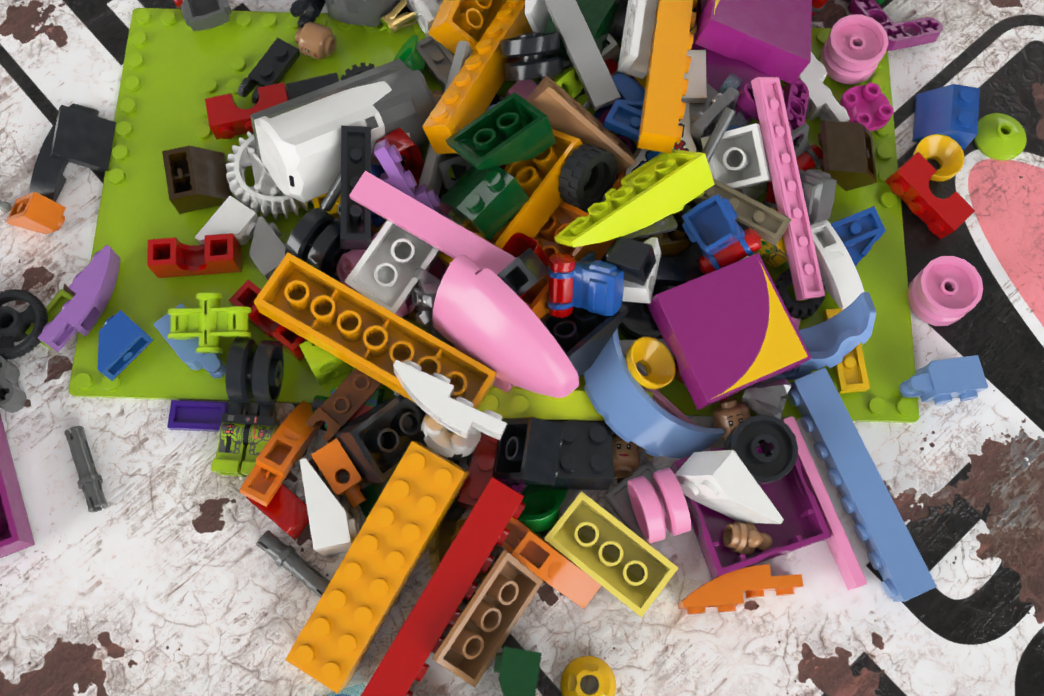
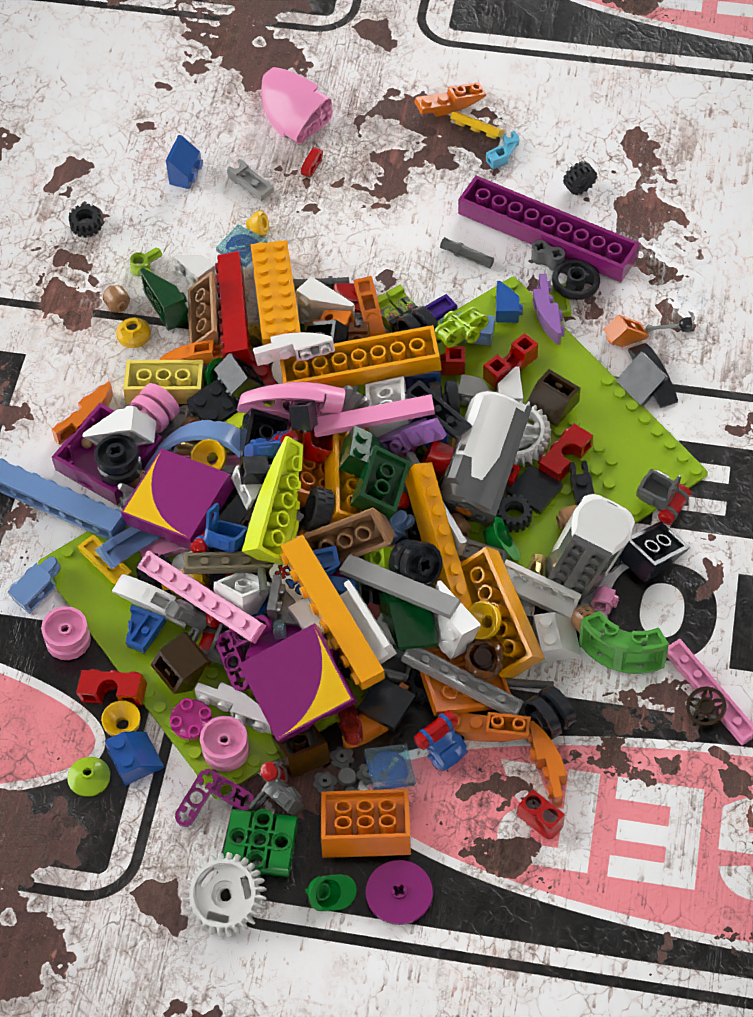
camera: 145 degrees right, 15 degrees down
bright pink tile [782,416,867,590] -> none

